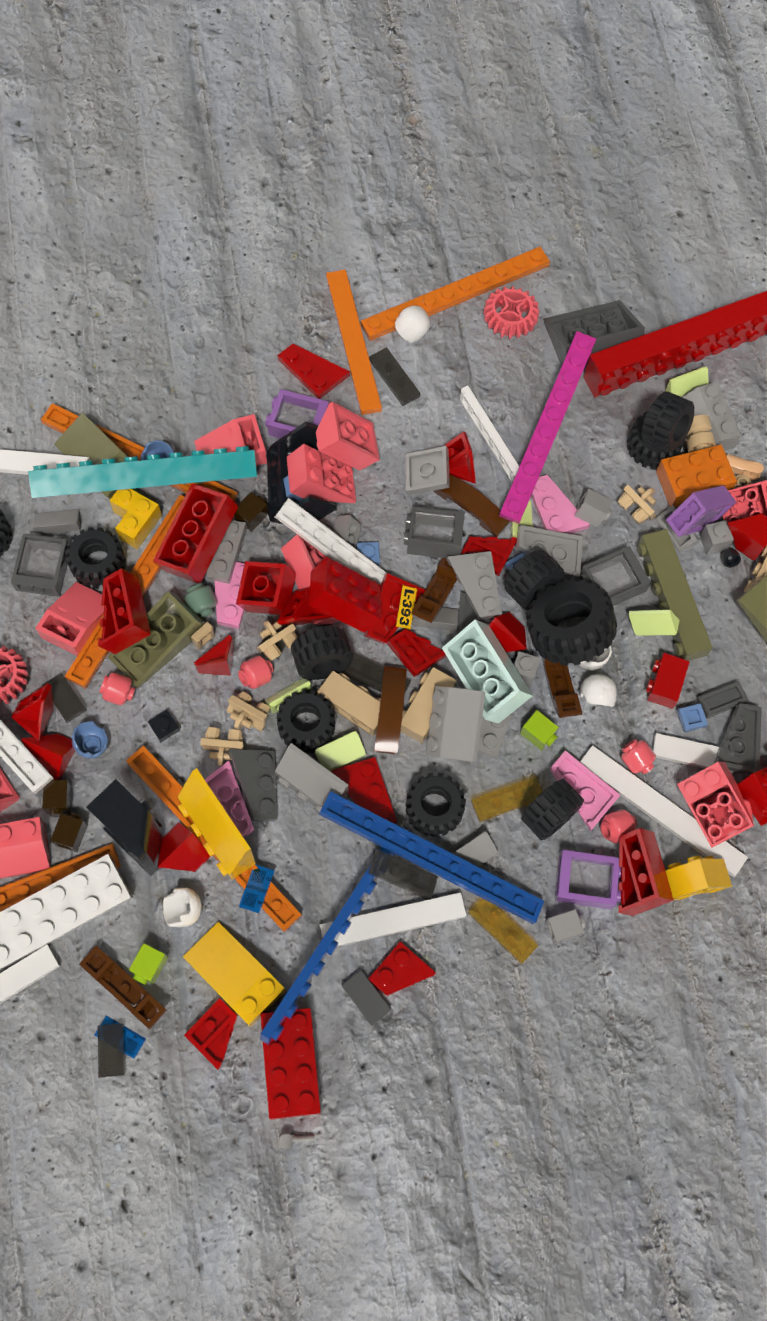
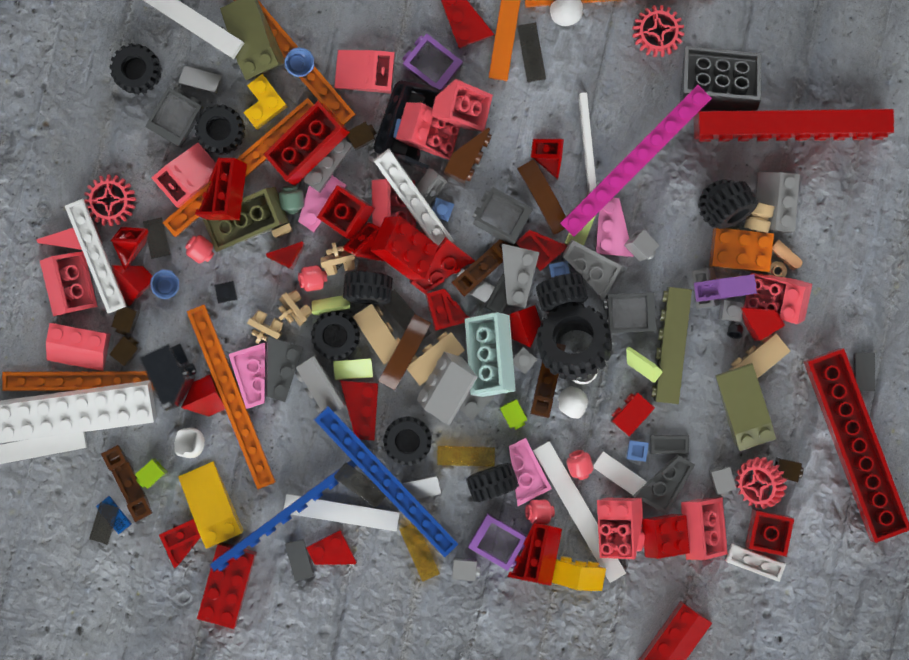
camera: 20 degrees right, 20 degrees up
teal brick [28,446,257,498] -> none
yellow slope [178,768,256,880] -> none
clear blue sticker [239,864,275,913] -> none
light grey hand [277,1134,314,1150] -> none
yellow sticker [396,585,417,630] -> none
light grey plate [405,446,450,495] -> none
tan hips [617,485,657,525] -> none
yellowish green slope [665,366,709,397] -> none
none -> reddish brown slope [444,128,492,184]

